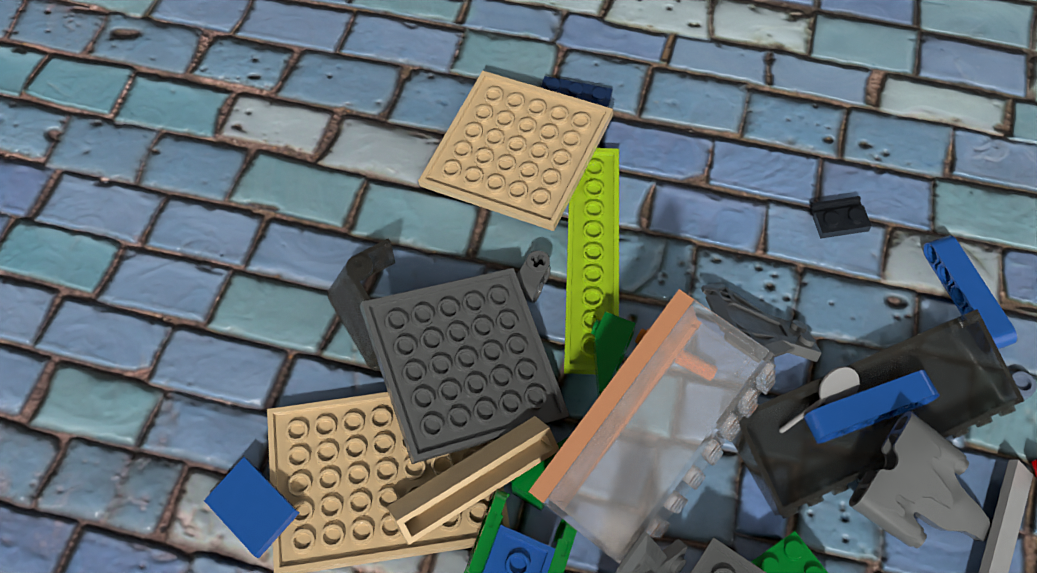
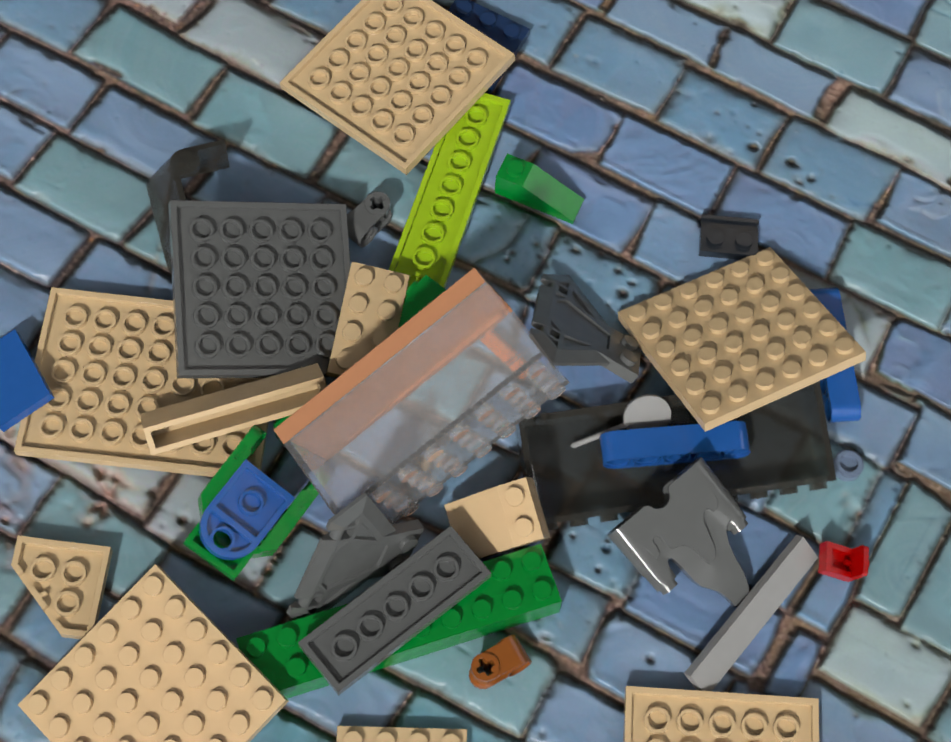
camera: 10 degrees right, 5 degrees up
none -> tan plate [326,261,410,378]
none -> tan slope [444,477,551,559]
none -> green slope [495,153,584,224]
none -> tan plate [617,247,866,432]

